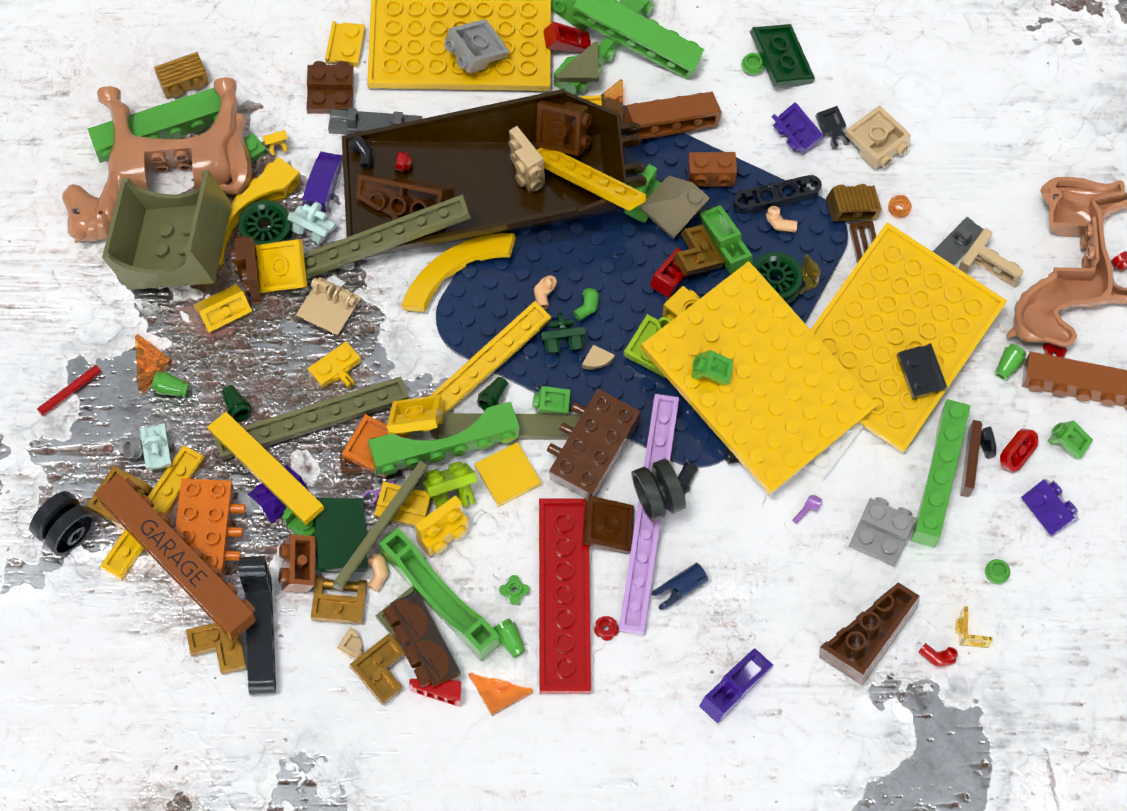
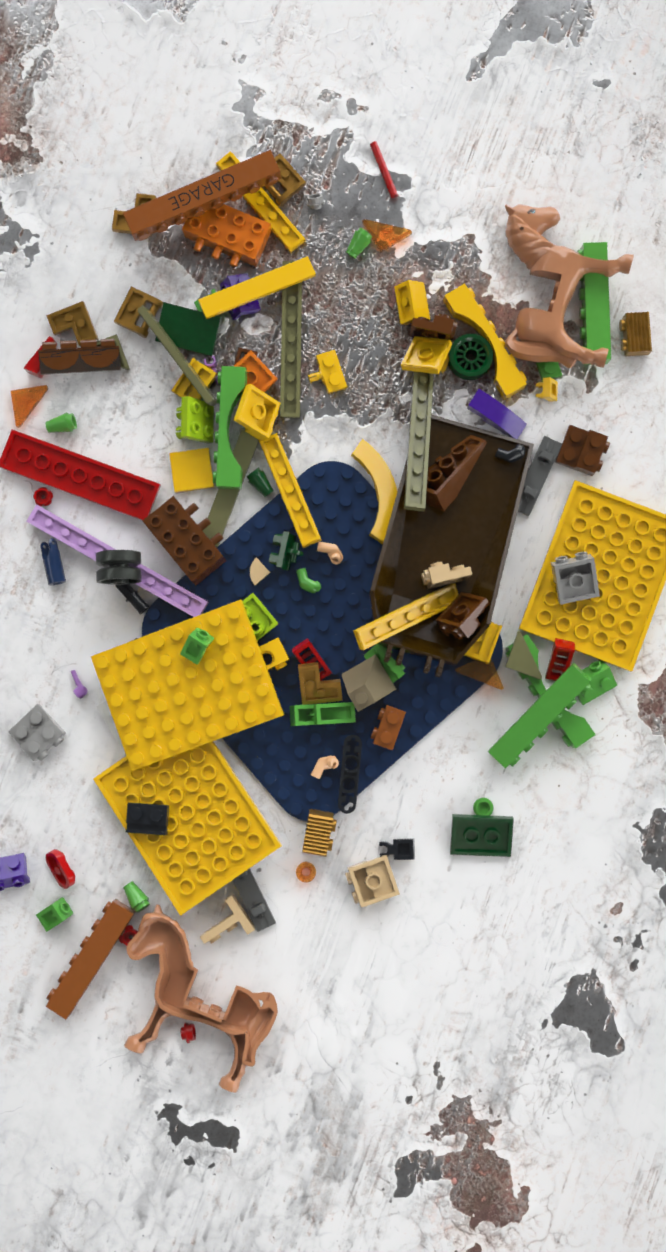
camera: 115 degrees right, 20 degrees up
black wheel [29,491,95,556] -> none
olive container [102,170,232,290] -> none
light aqua hips [140,423,172,471] -> none
dark green cone [221,385,251,421] -> none
black beam [238,555,276,695] -> none
dark orange brick [278,534,315,593] -> none
light aqua hips [287,202,337,244] -> none
tan hinge [296,277,361,336] -> none
yellow plate [325,21,365,68] -> none
tan tile [337,627,363,660] -> none
light nougat arm [367,554,389,592] -> none
bright green arch [379,528,500,661] -> none
red plate [395,151,412,173] -> none
yellow plate [415,495,469,557] -> none
bright green plate [499,575,529,605] -> none
bright green bracket [532,386,570,416] -> none
reddish brown plate [582,495,634,554] -> none
dark orange brick [623,91,722,139] -> none
dark green wheel [753,252,803,304] -> none
dark purple bracket [771,102,825,155] -> none
clear yellow bracket [798,254,821,297] -> none
reddish brown tile [849,221,876,263] -> none
bright green arch [911,399,971,548] -> none
reddish brown tile [960,420,982,497] -> none
black tile [980,426,996,459] -> none

